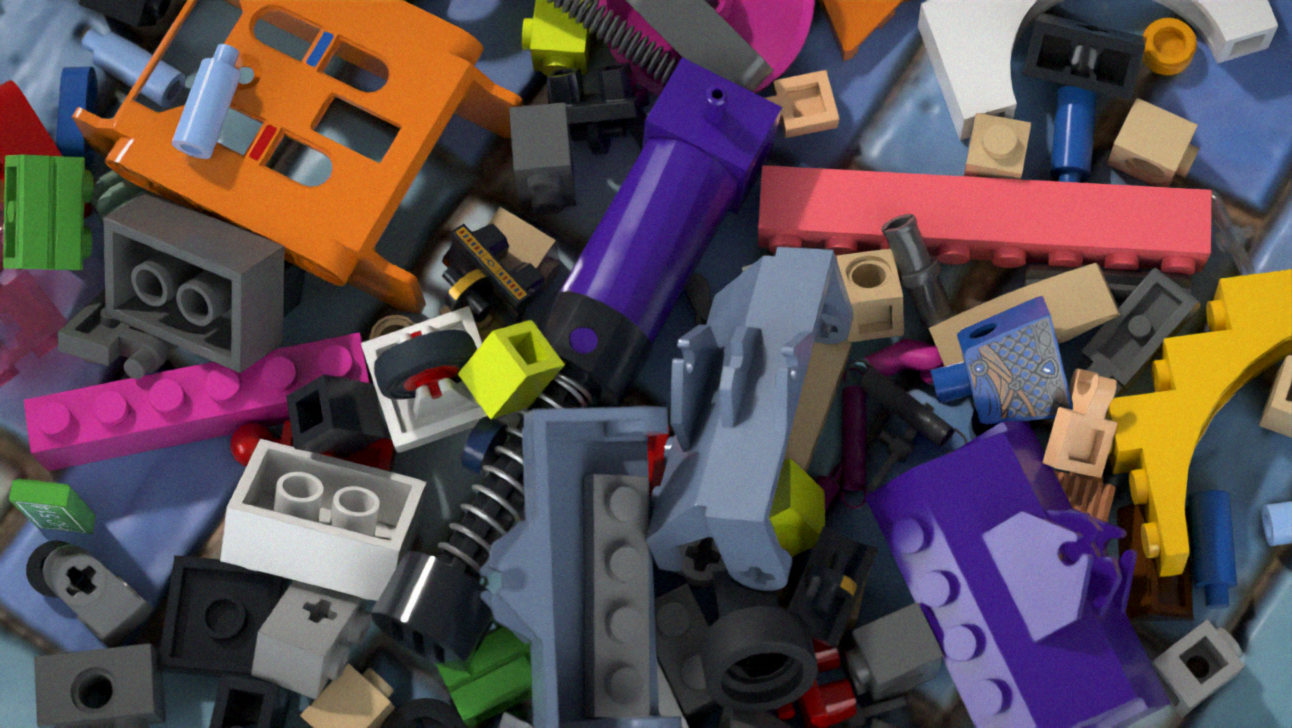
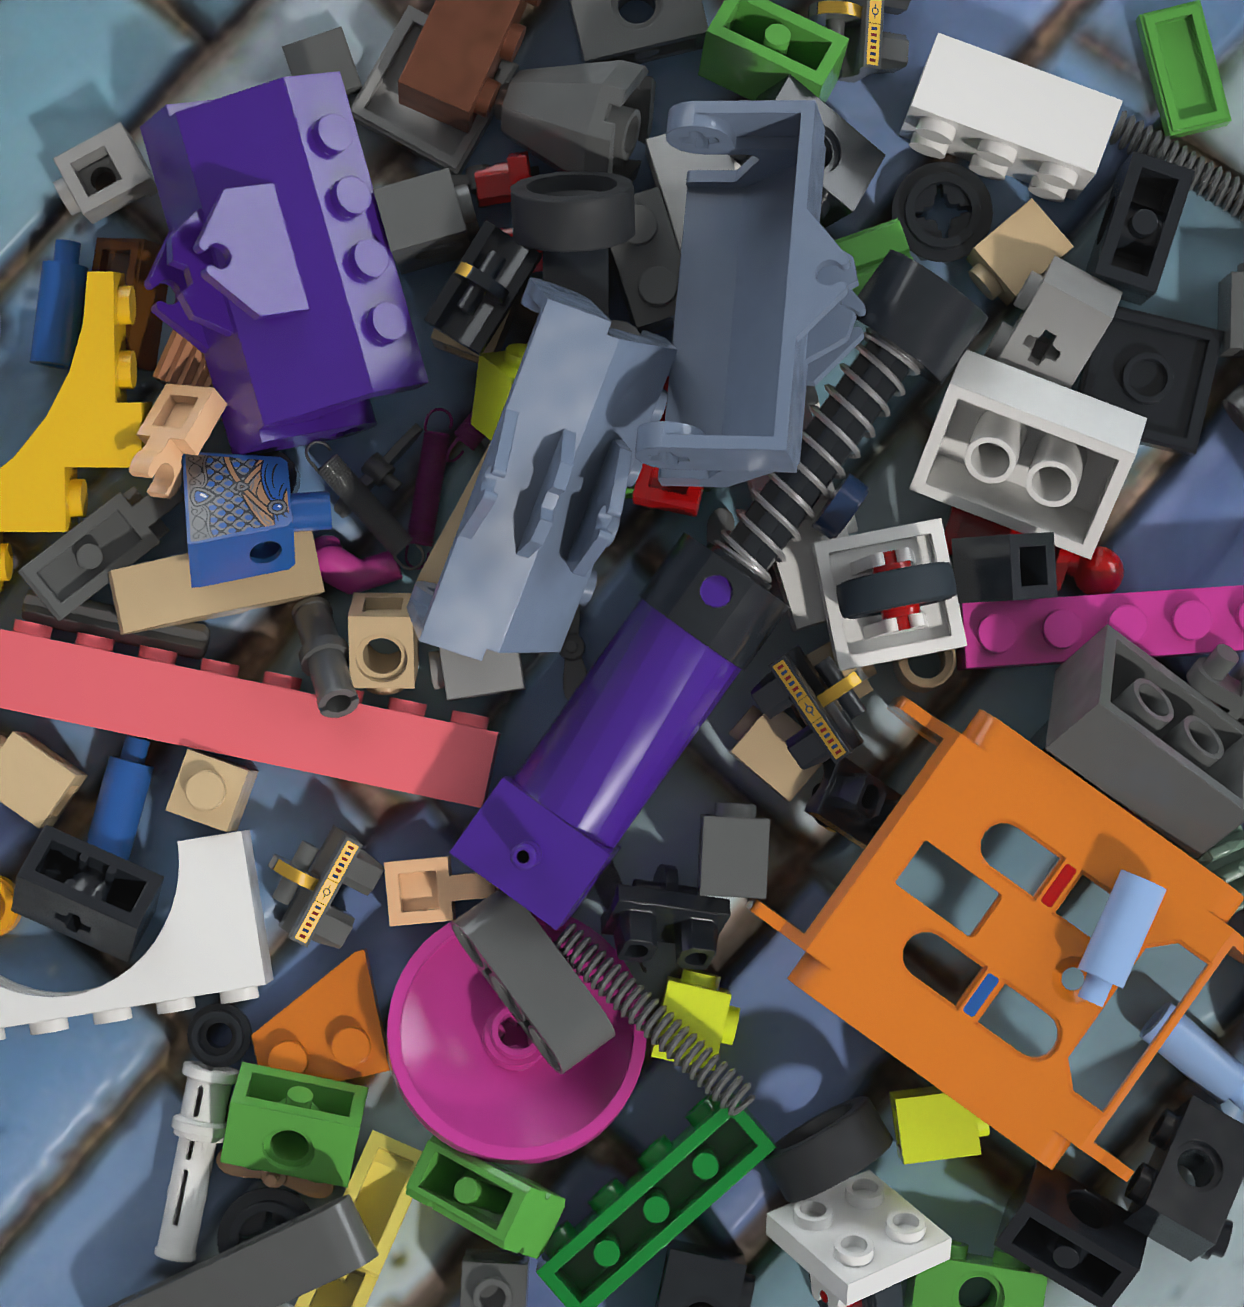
camera: 175 degrees left, 15 degrees up
neon yellow brick [458,320,565,419] -> none
light grey plate [584,474,650,718] -> none
none -> dark grey hips [268,825,384,949]
none -> black hips [804,757,902,850]

